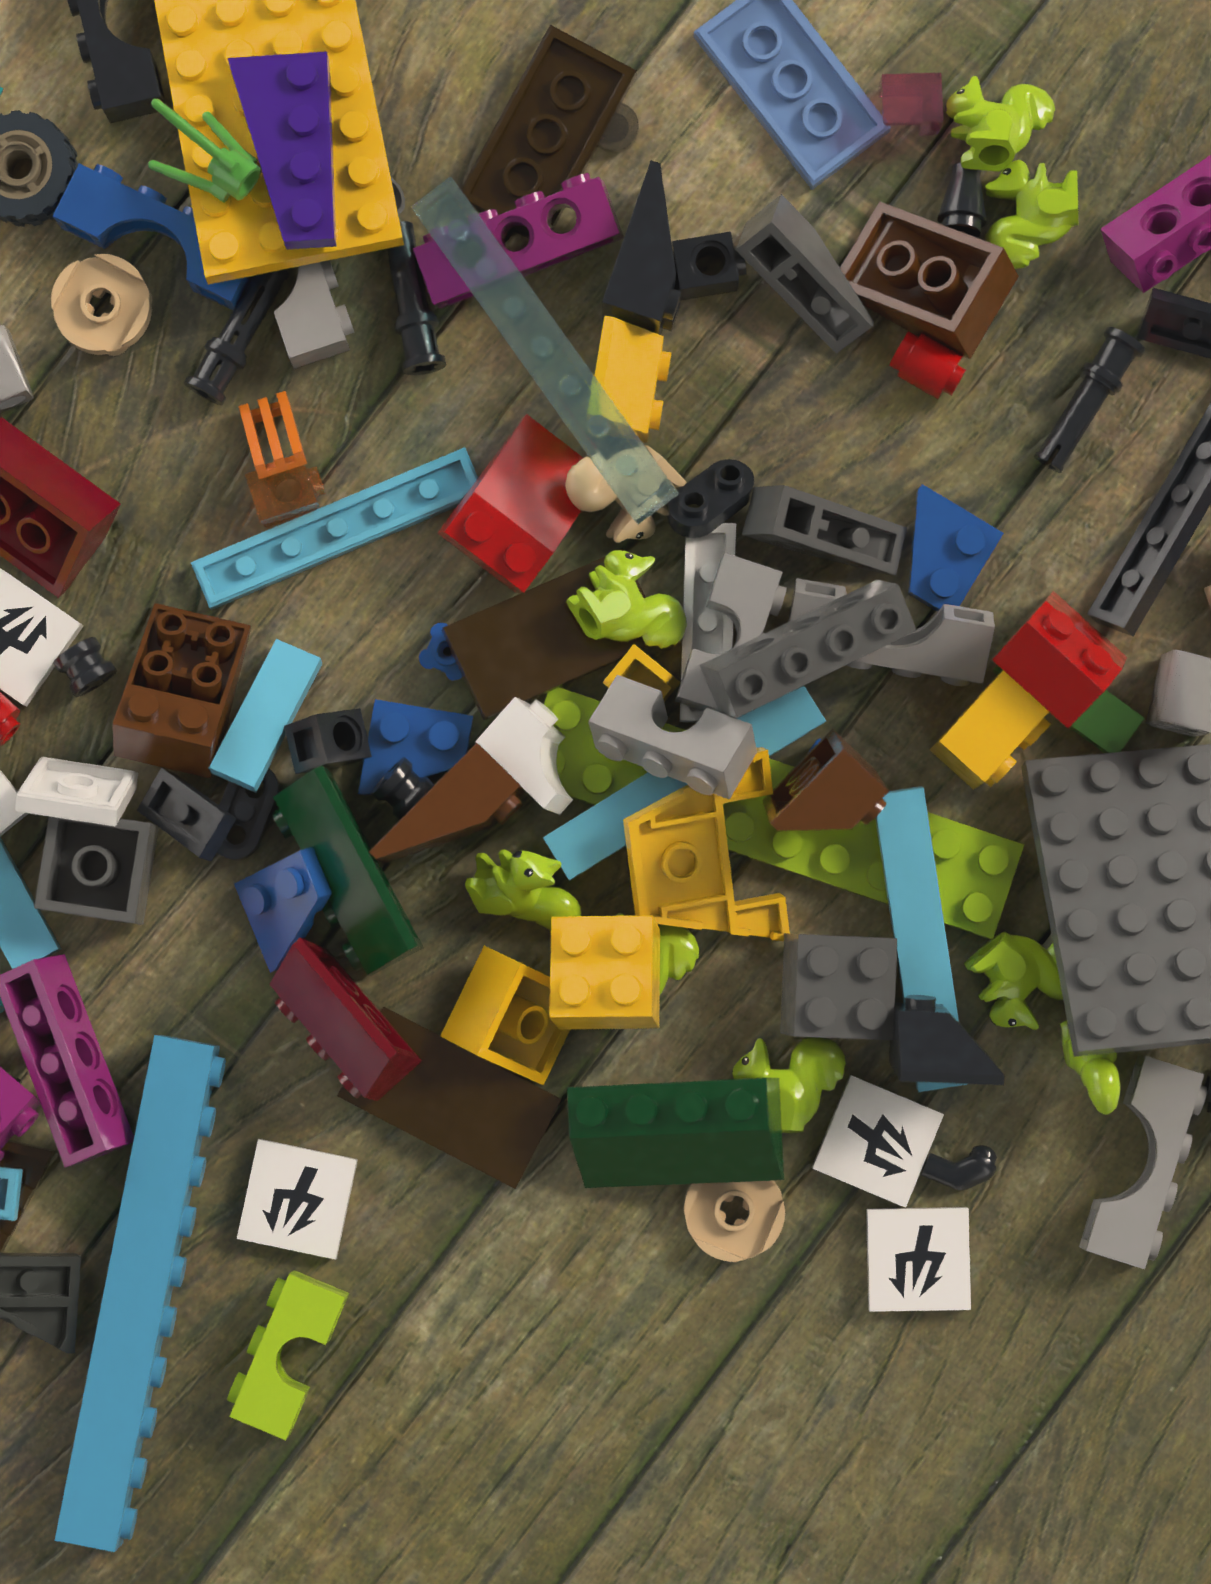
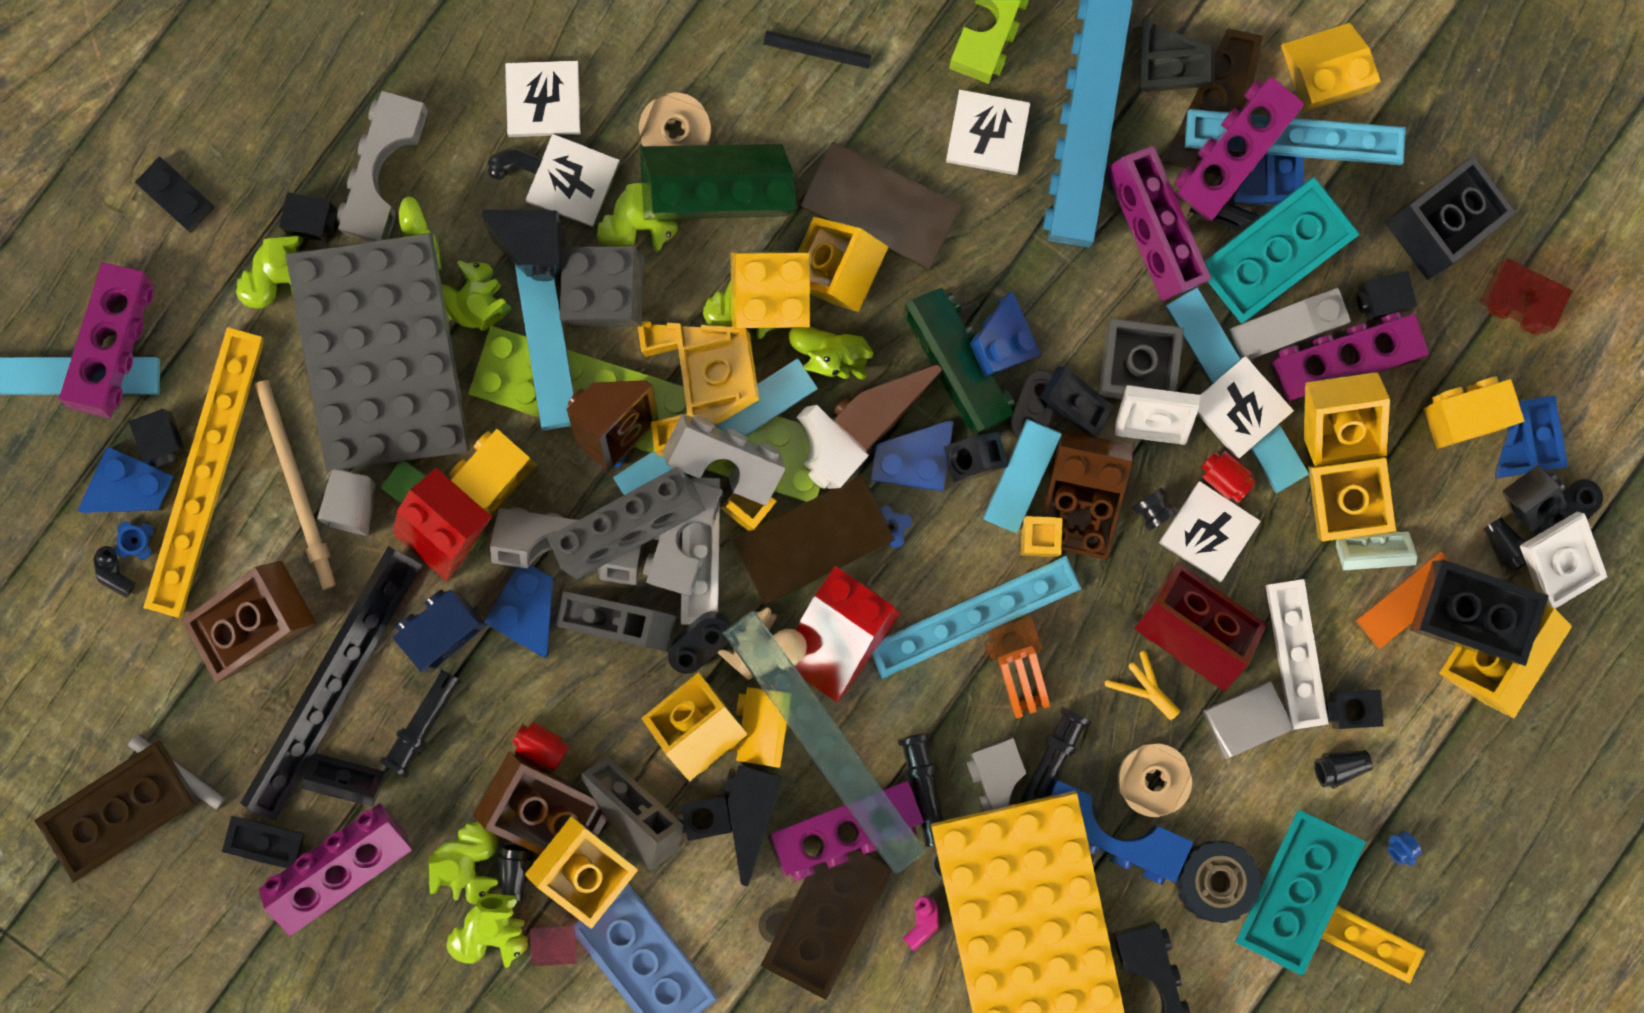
camera: 170 degrees right, 0 degrees up
bright green plant [148,98,261,203] -> none
dark purple wing [227,51,337,250] -> none
dark red slope [269,938,422,1101] -> none
black wheel [371,757,434,820] -> none
lime animal [566,550,687,649] -> none
none -> dark blue brick [392,589,487,673]
none -> yellow brick [525,816,638,929]
none -> yellow brick [641,672,748,782]
none -> black bar [763,30,871,69]
none -> dark pink arm [903,896,939,952]
none -> yellow panel [1021,516,1062,557]
none -> yellow plant [1105,651,1180,720]

